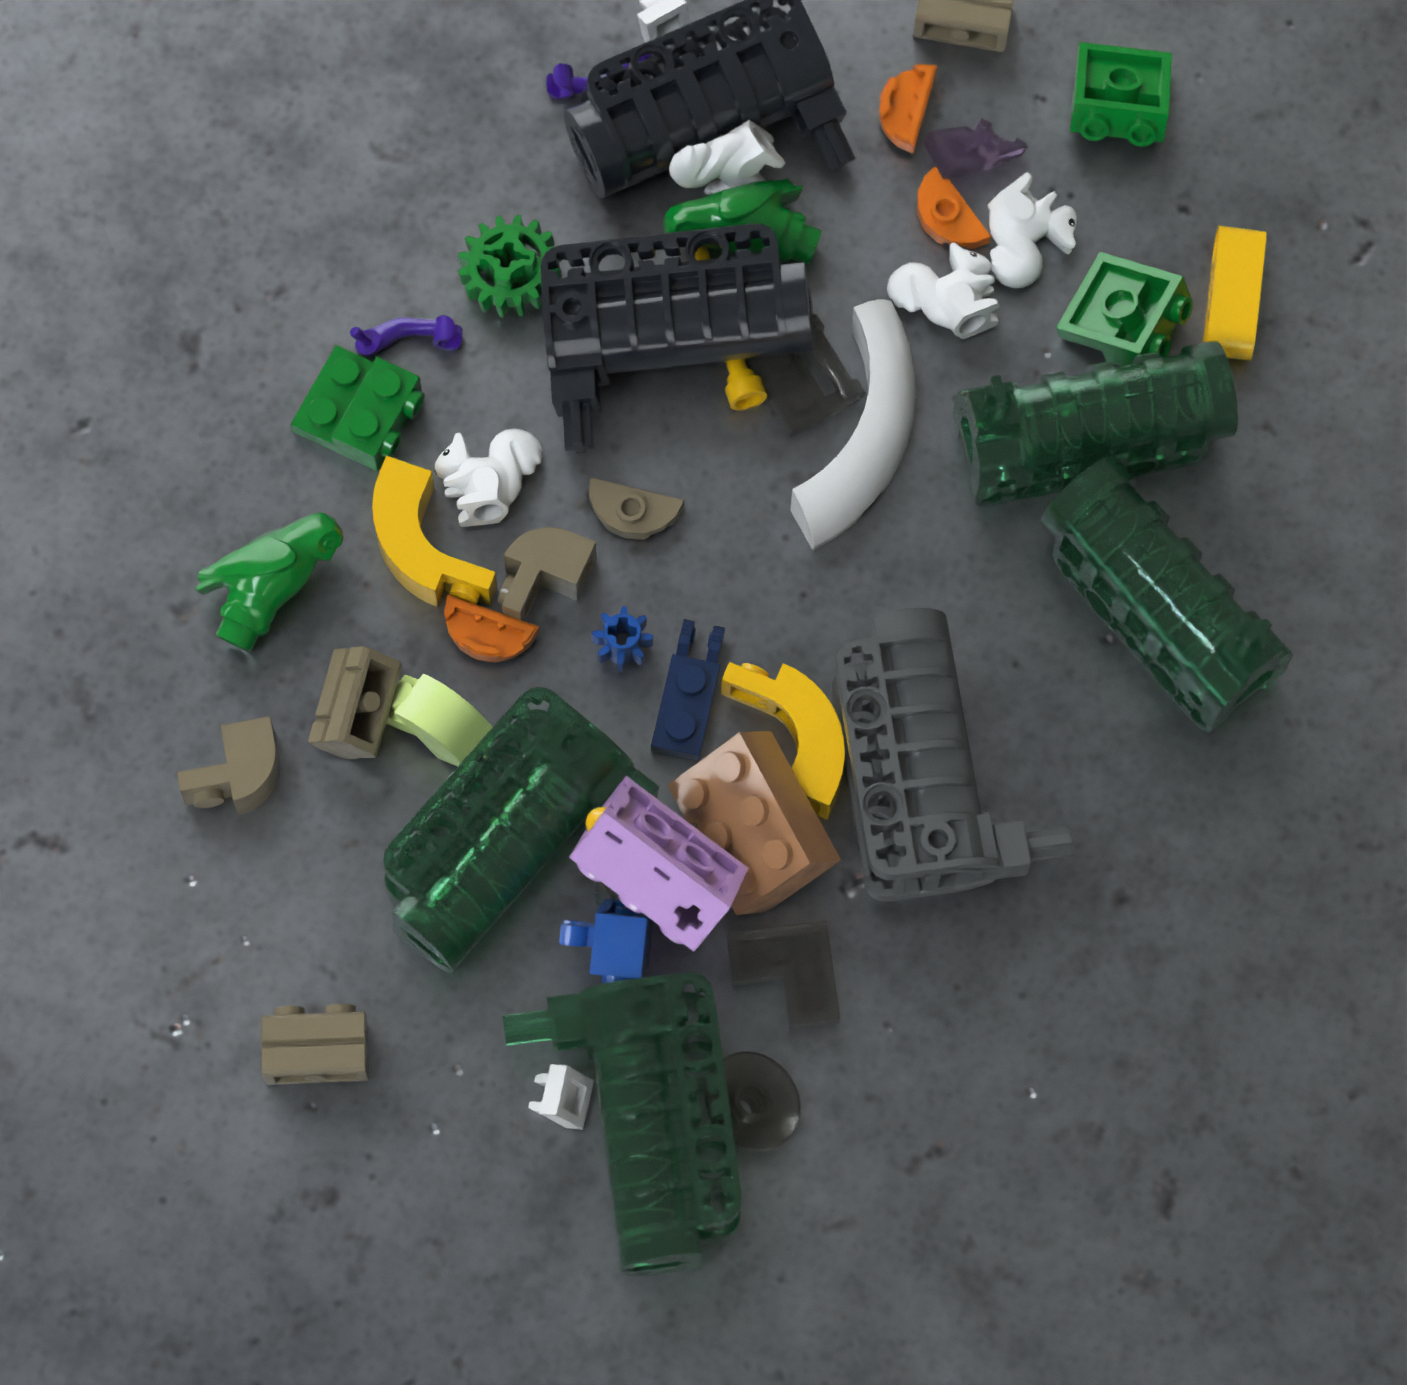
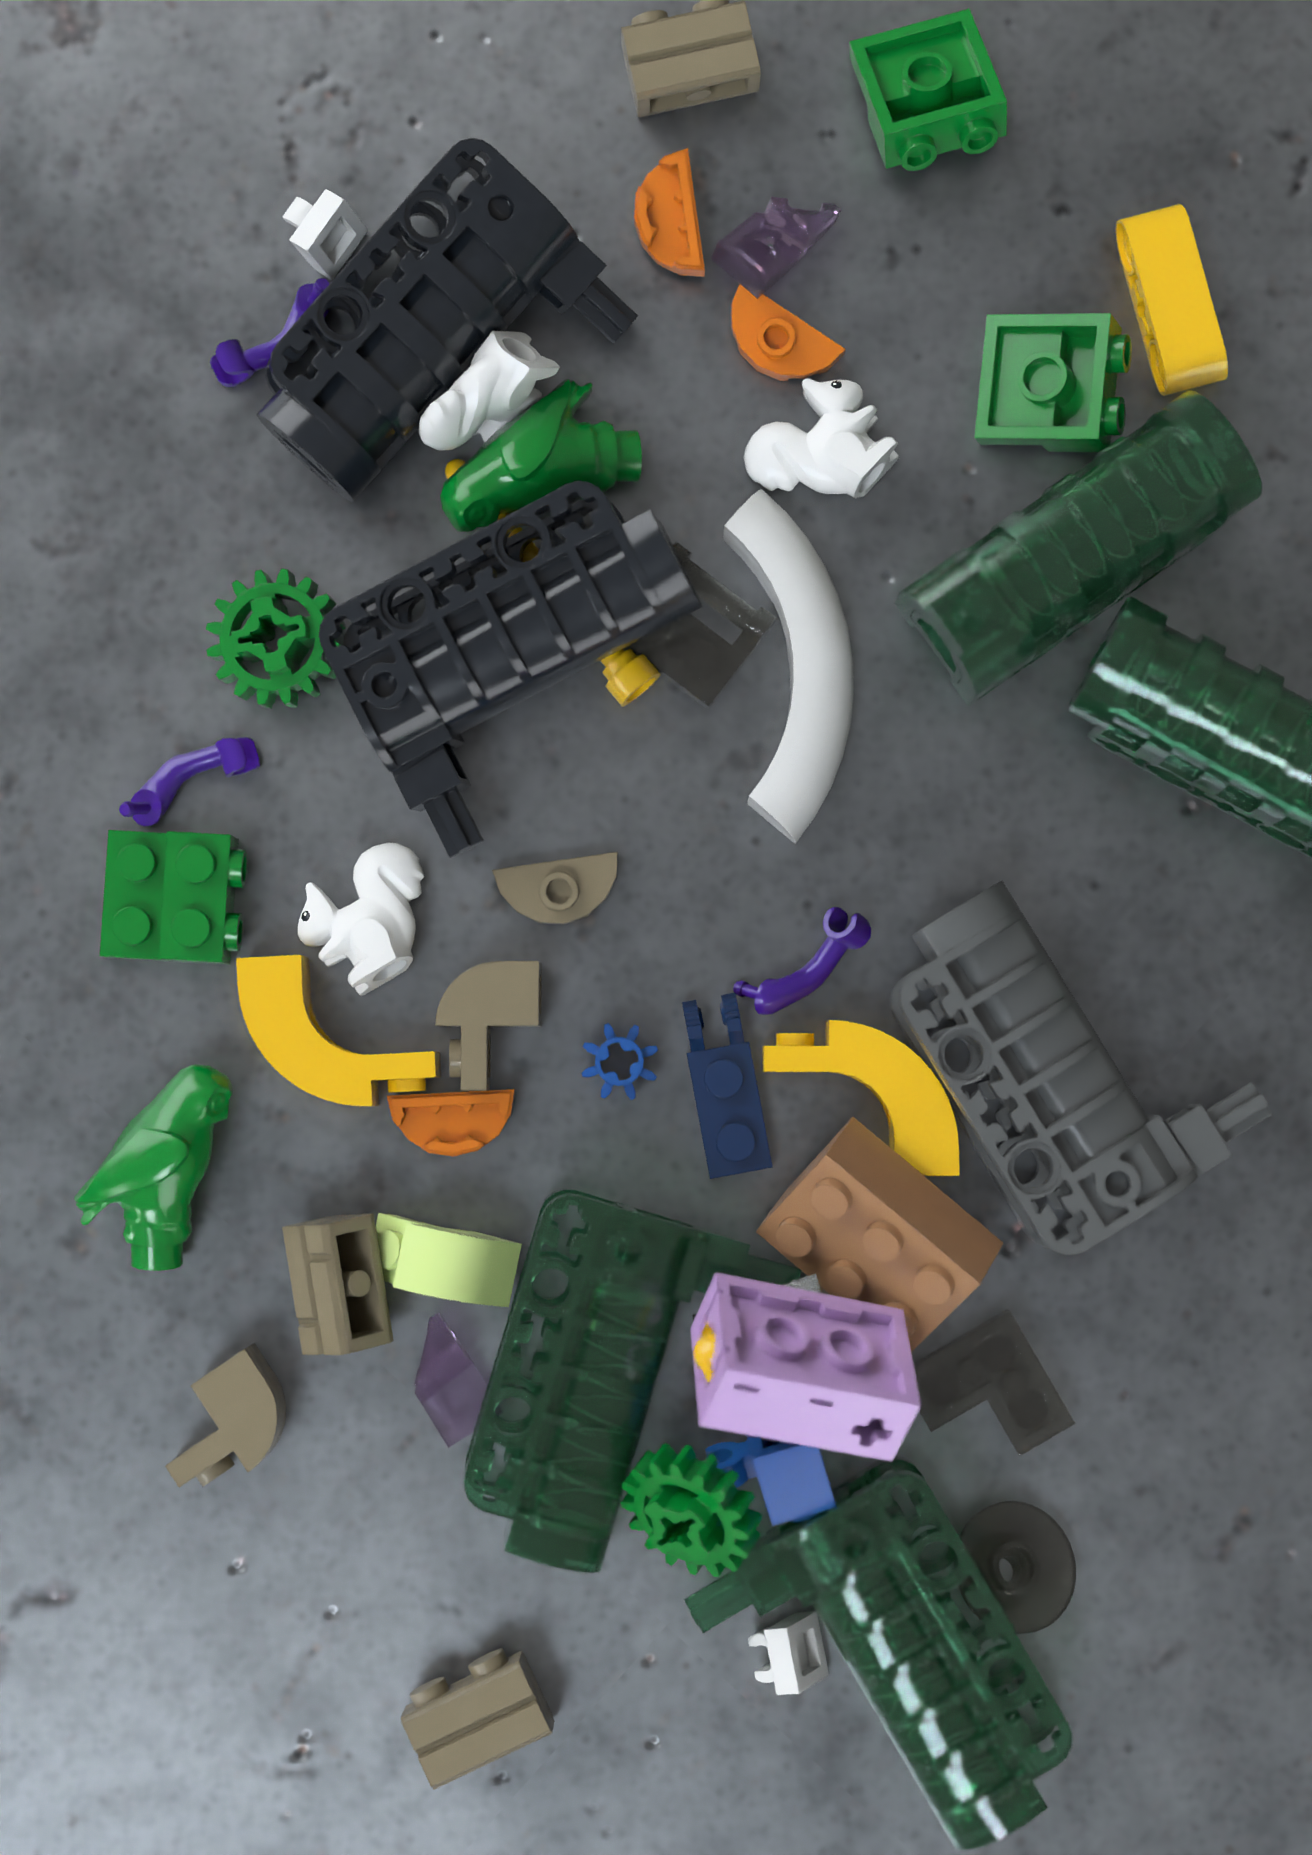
camera: 15 degrees left, 15 degrees up
white animal [988,172,1077,288] -> none
none -> clear purple slope [414,1312,504,1448]
none -> green gear [621,1443,763,1577]
none -> dark purple piece [733,907,871,1015]

